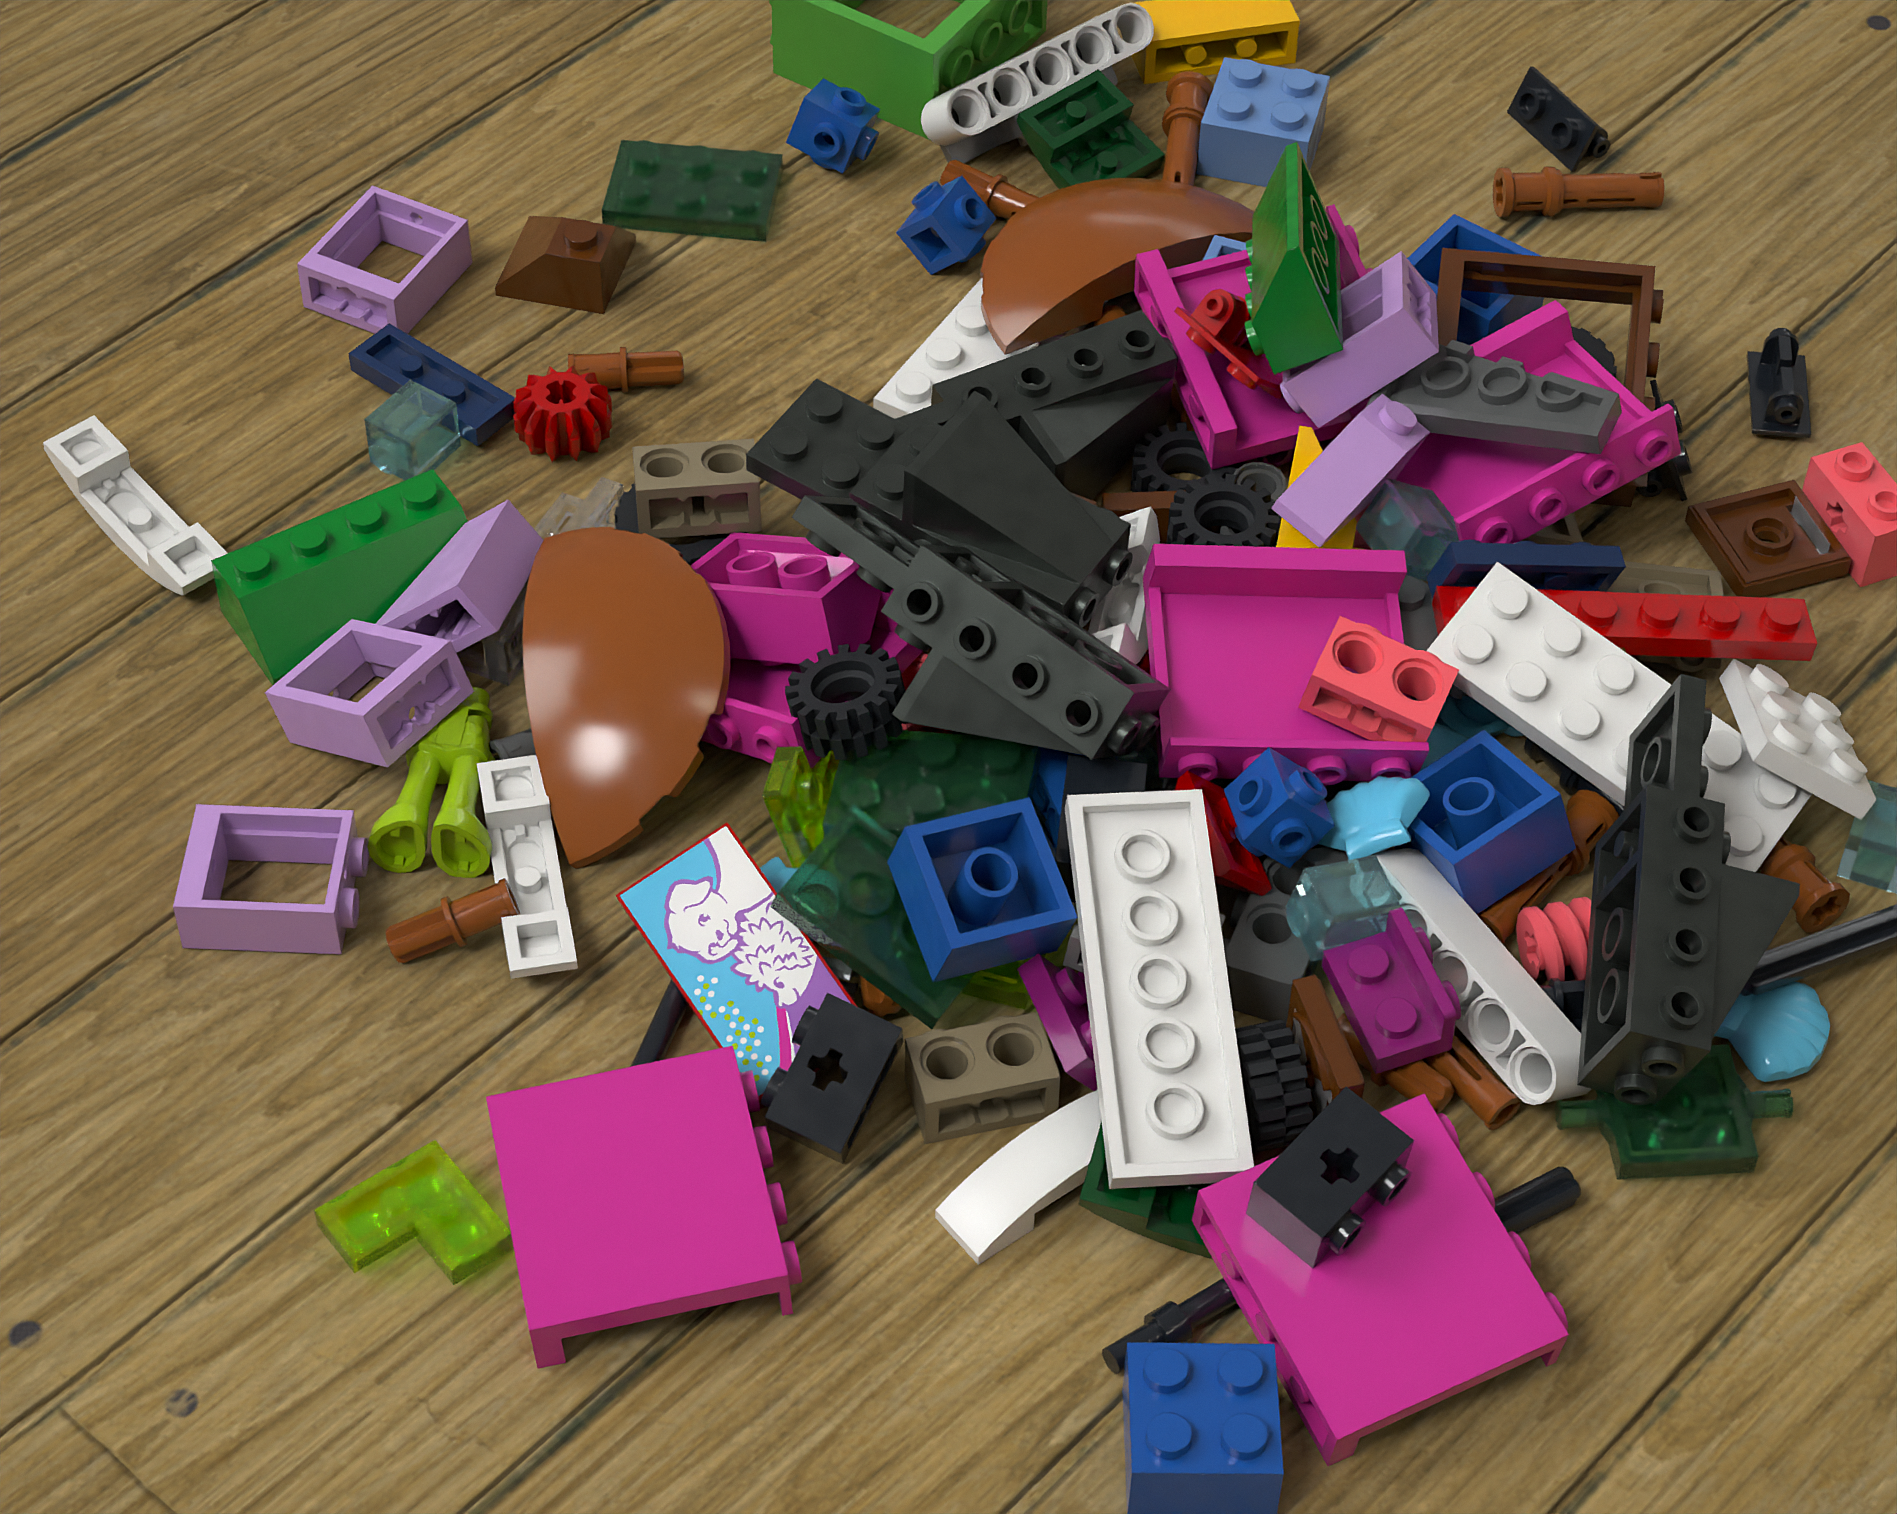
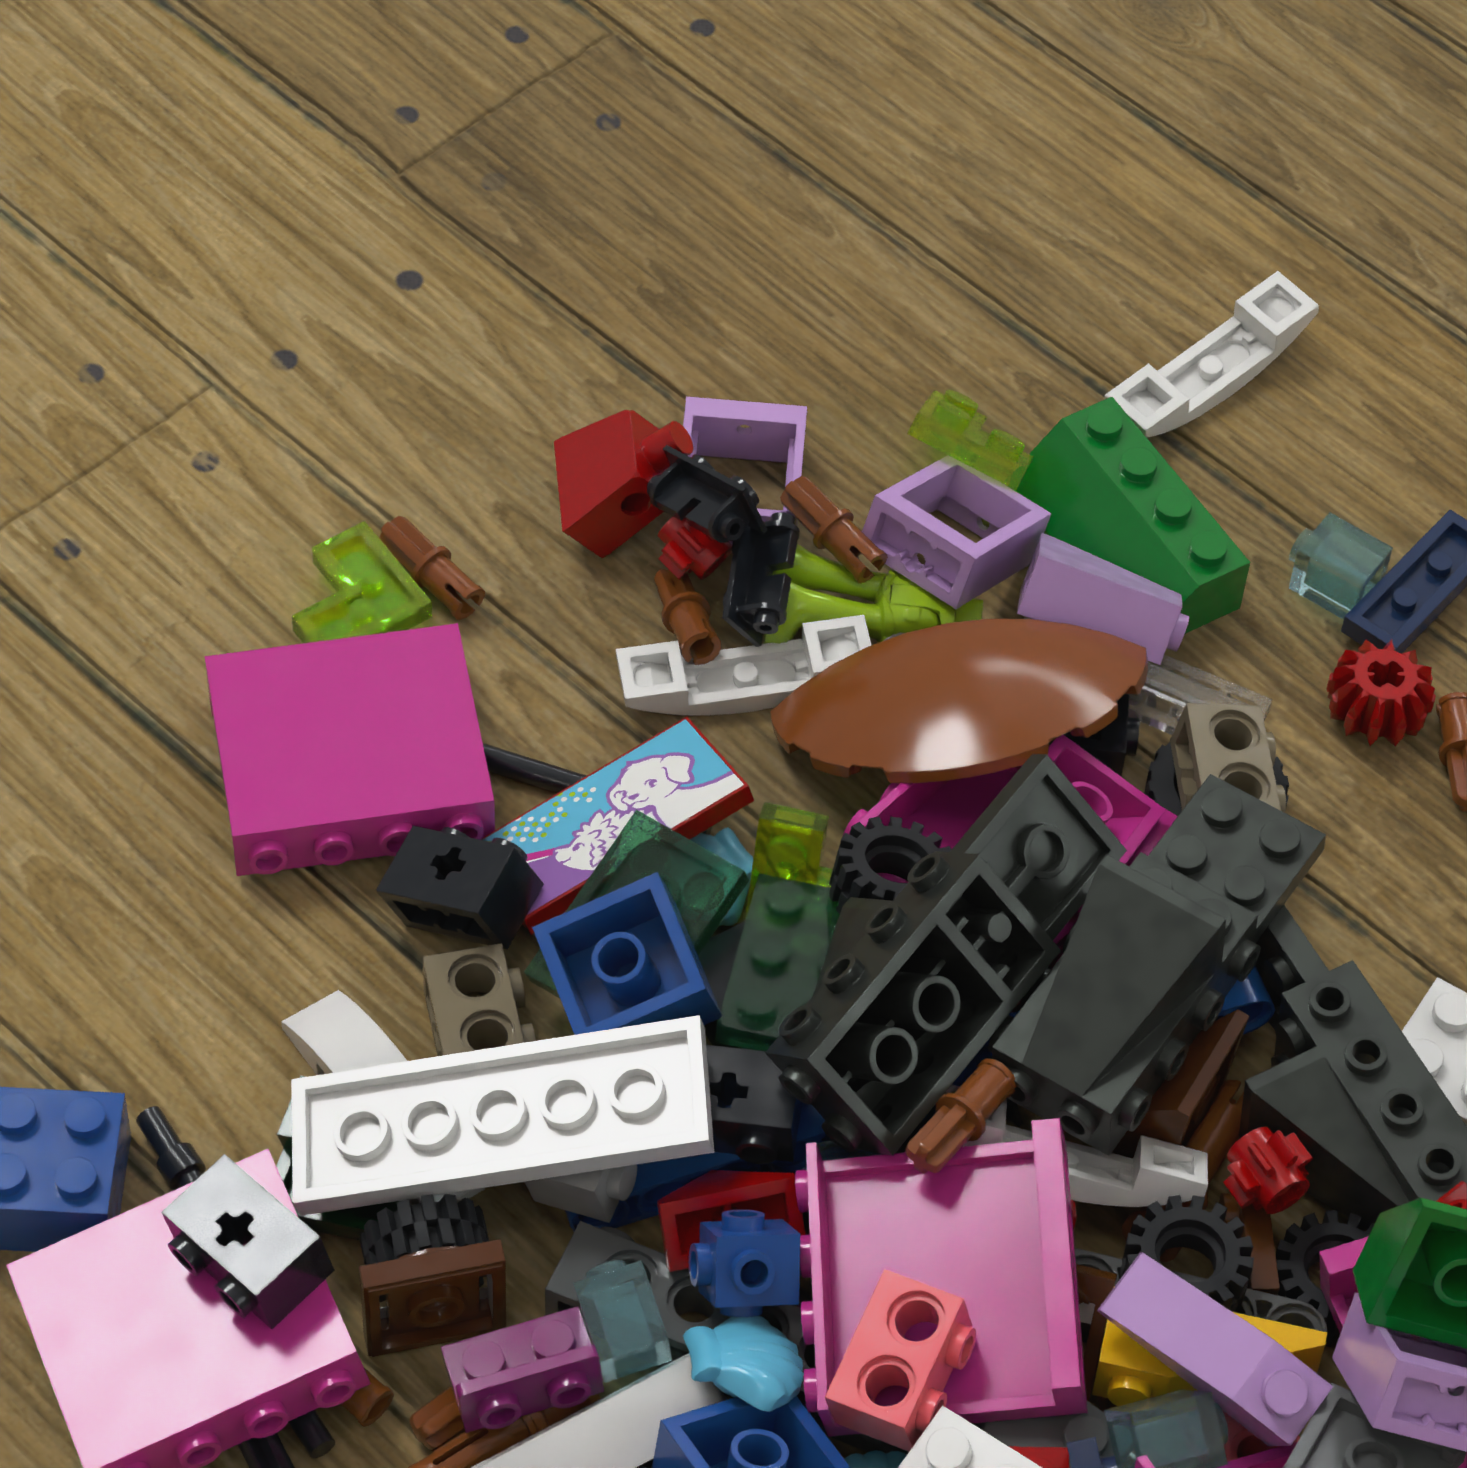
camera: 90 degrees right, 5 degrees up
none -> dark orange axle [378,516,485,620]
none -> red torso [554,410,693,558]
none -> black hinge [647,445,768,543]
none -> red gear [657,516,732,580]
none -> black hinge [722,512,800,647]
none -> dark orange axle [780,476,888,584]
none -> dark orange axle [906,1058,1016,1174]
none -> clear neon green plate [907,390,1034,490]
none -> red gear [1223,1127,1313,1214]

